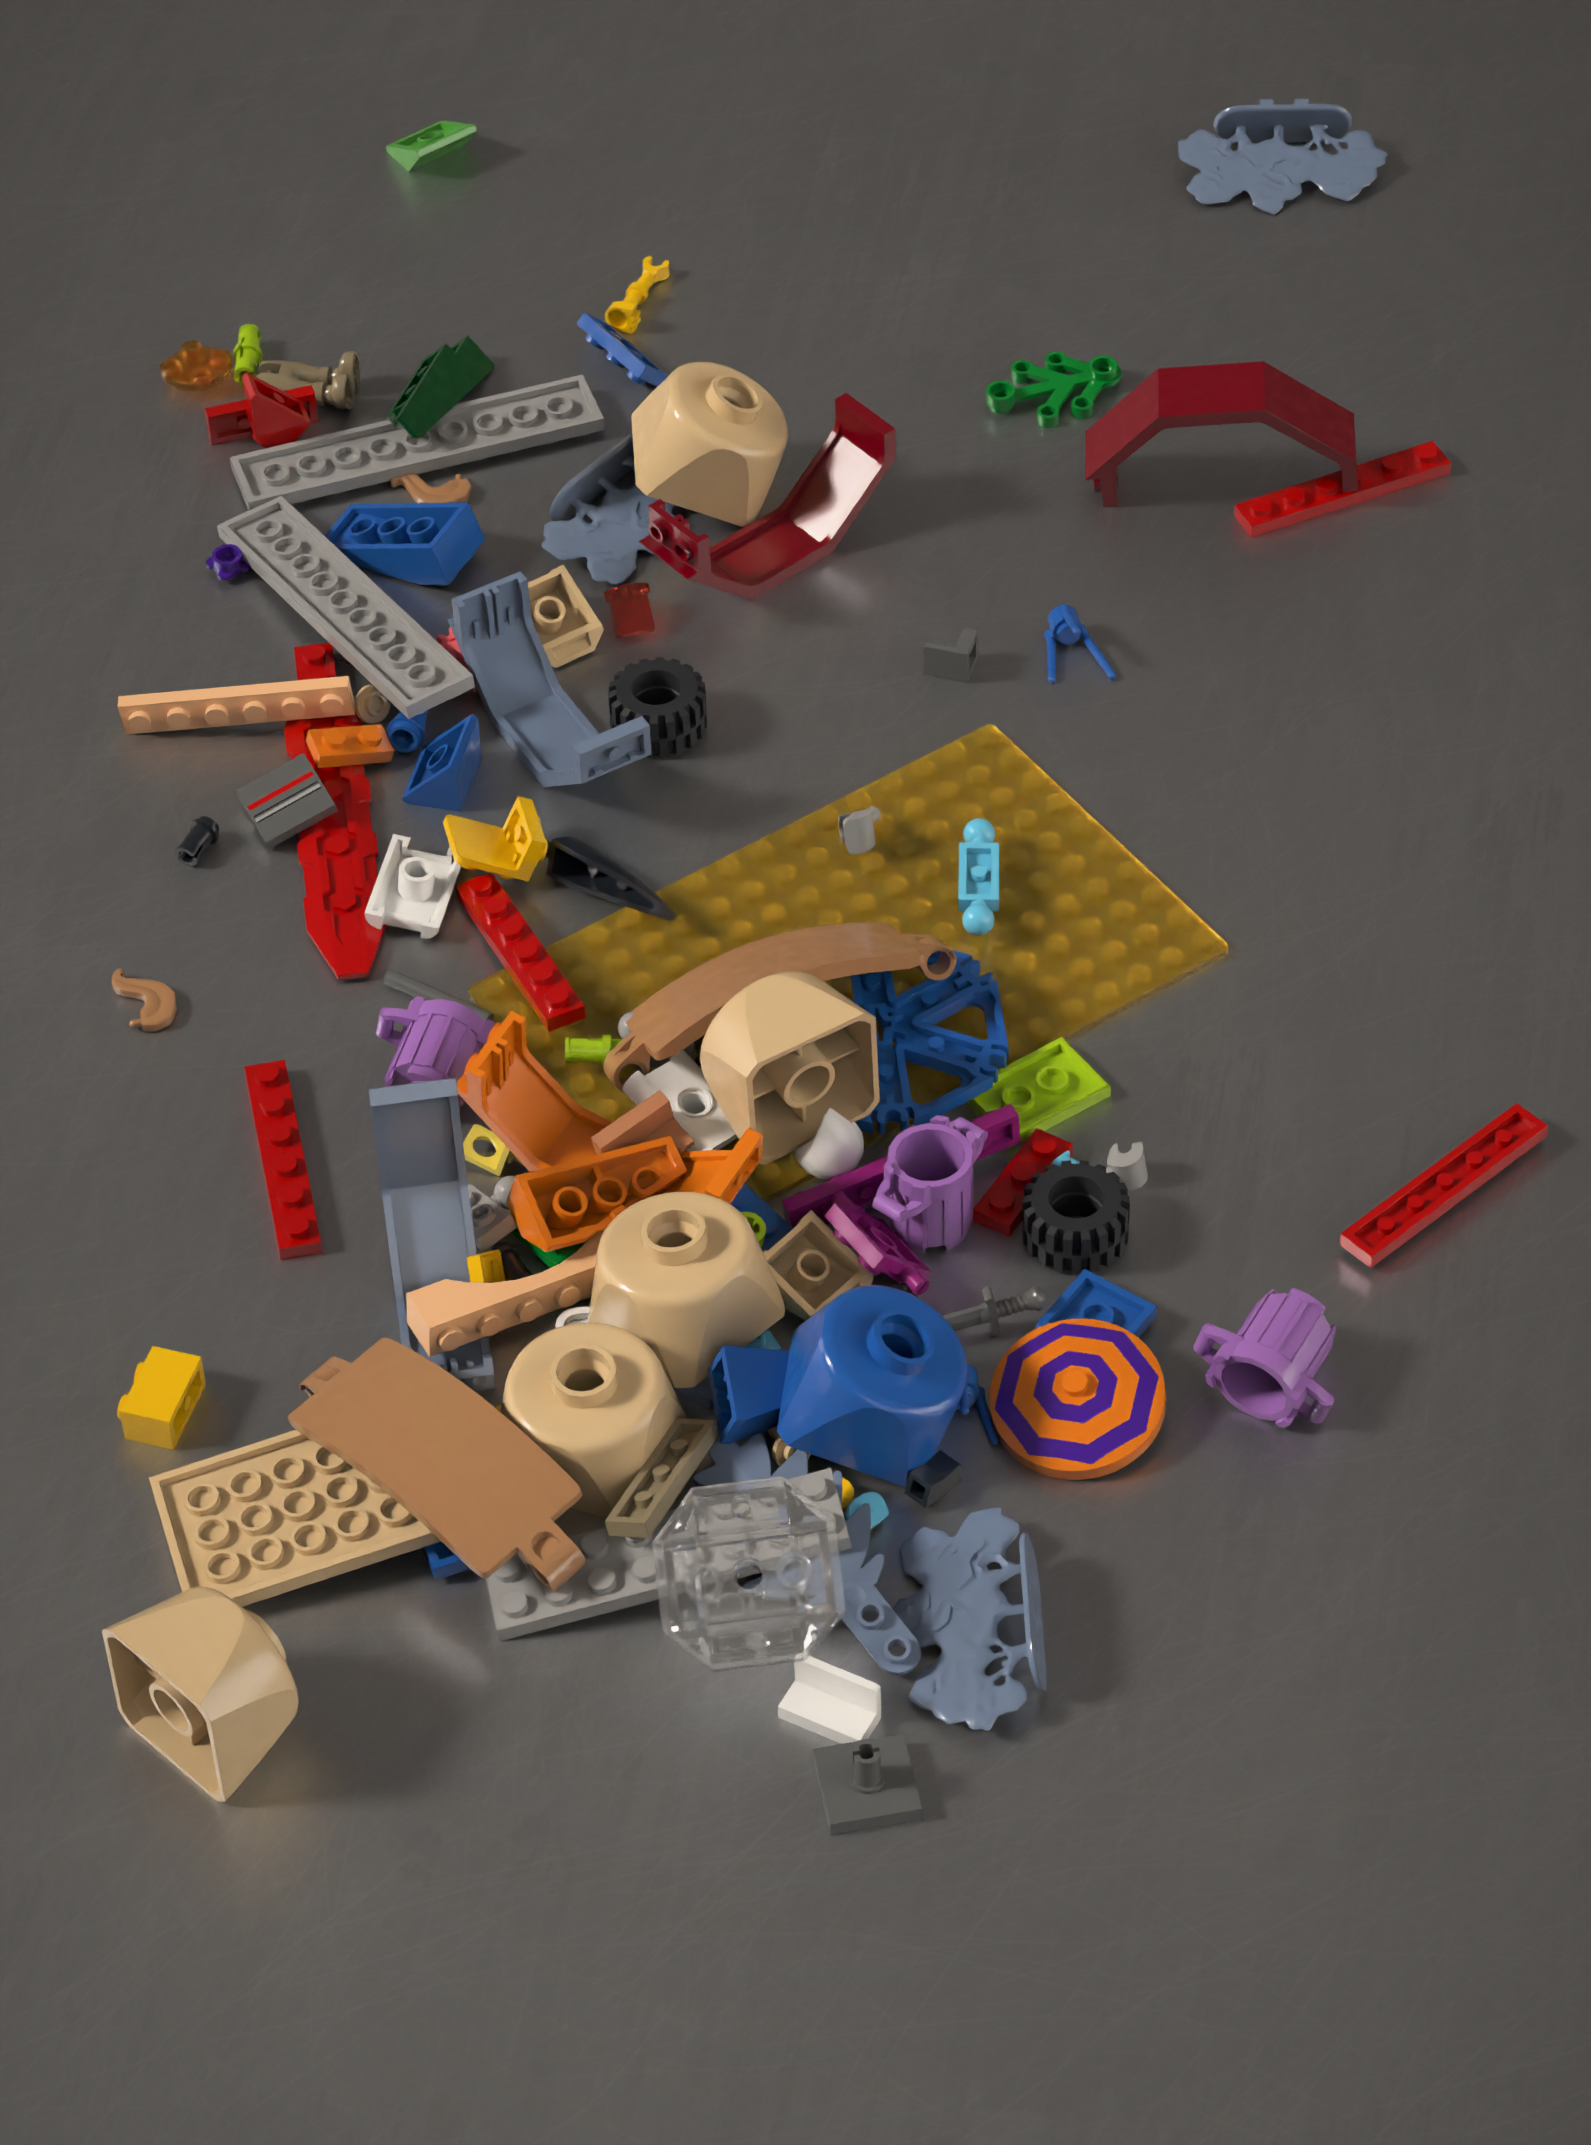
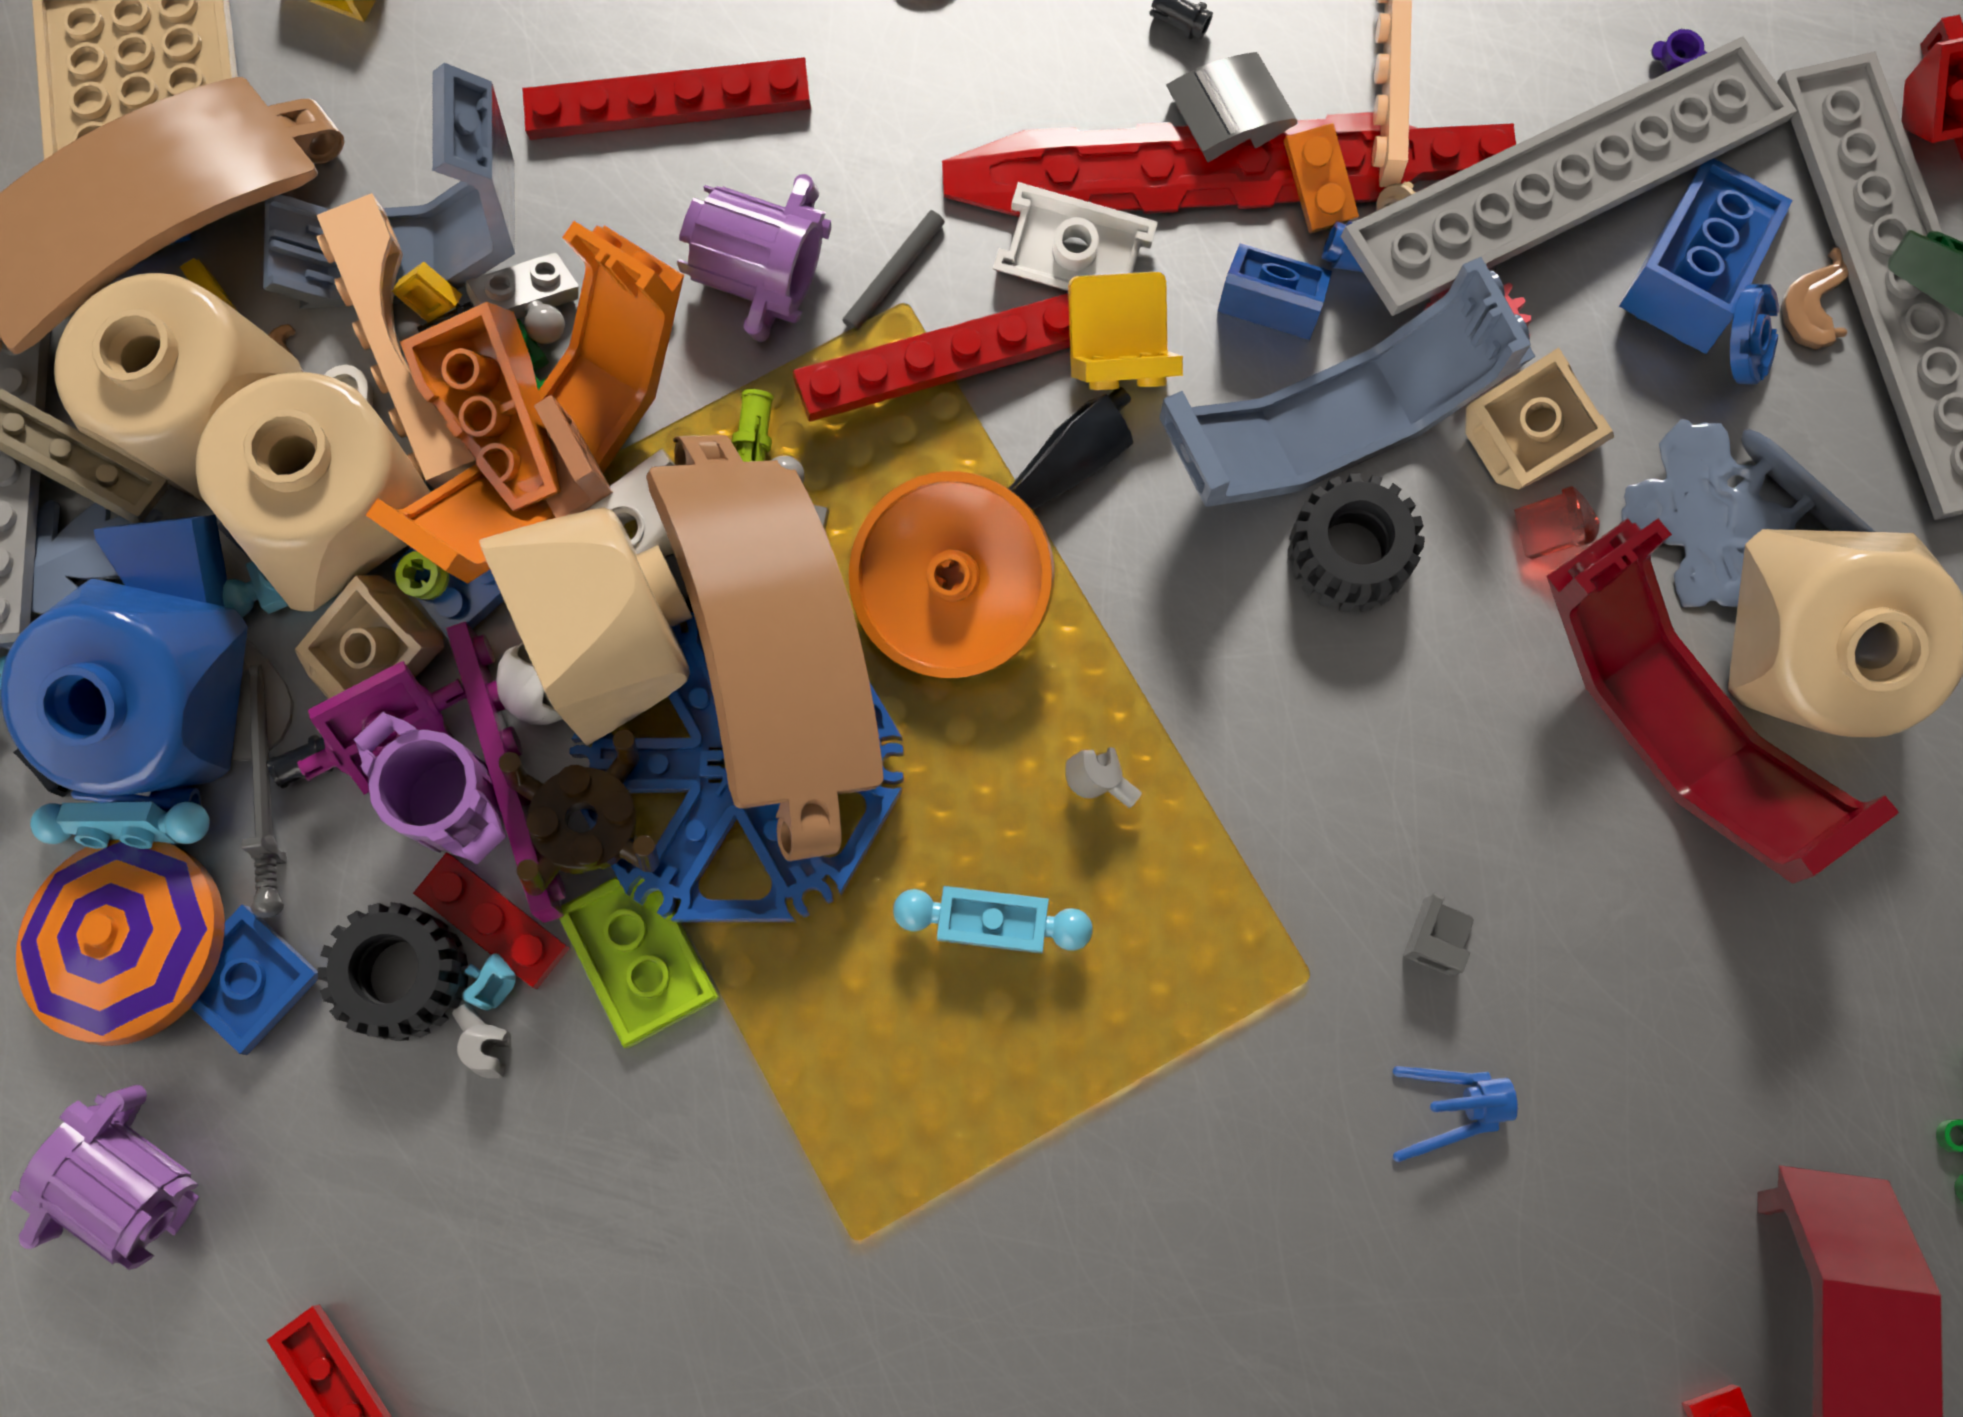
camera: 95 degrees right, 30 degrees up
none -> medium azure plate [30,802,210,849]
none -> dark brown plate [498,729,659,896]
none -> orange dish [849,471,1055,678]
none -> blue tile [1730,284,1779,385]

